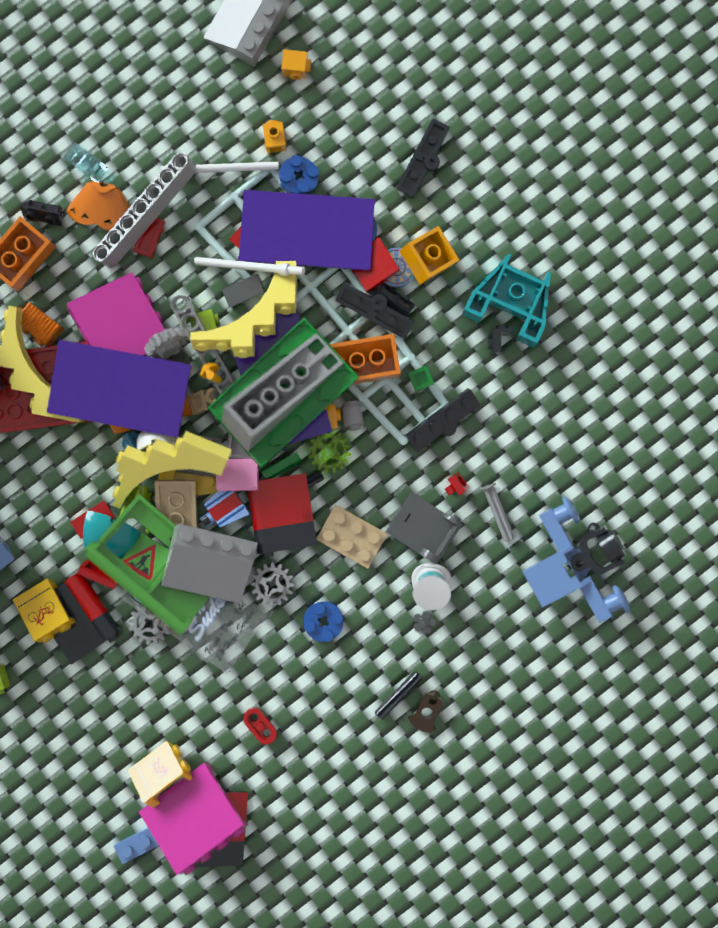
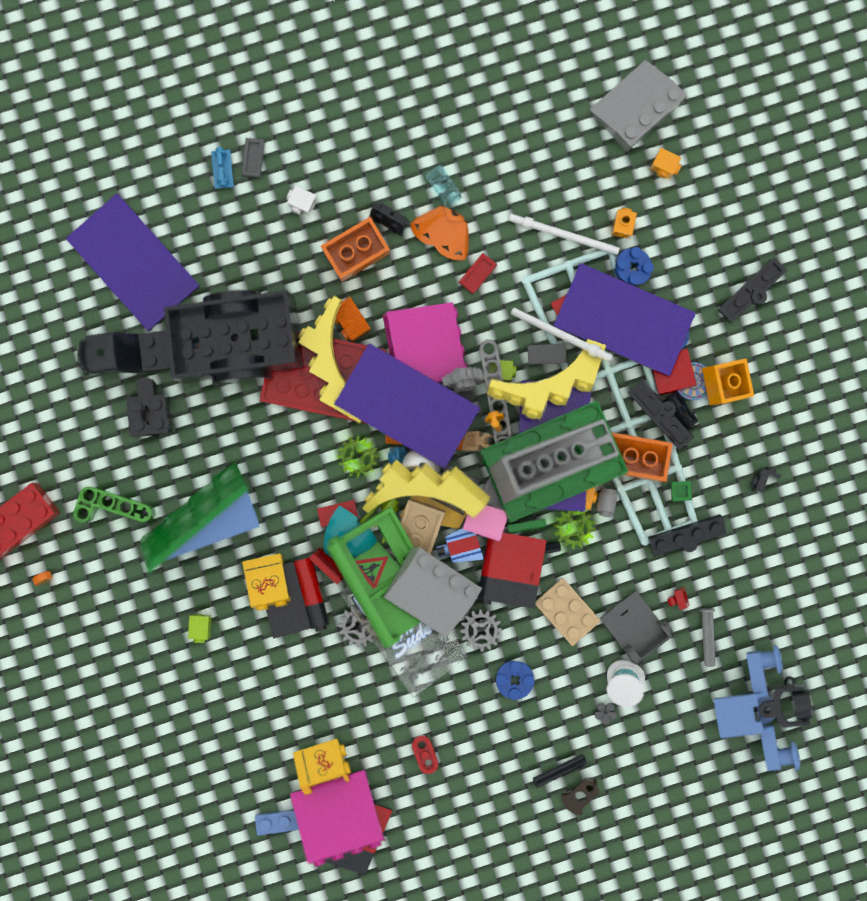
camera: 15 degrees right, 0 degrees up
light grey beam [93,153,196,268] -> none
teal wedge [462,254,551,348] -> none
none -> clear neon green gear [337,436,379,477]

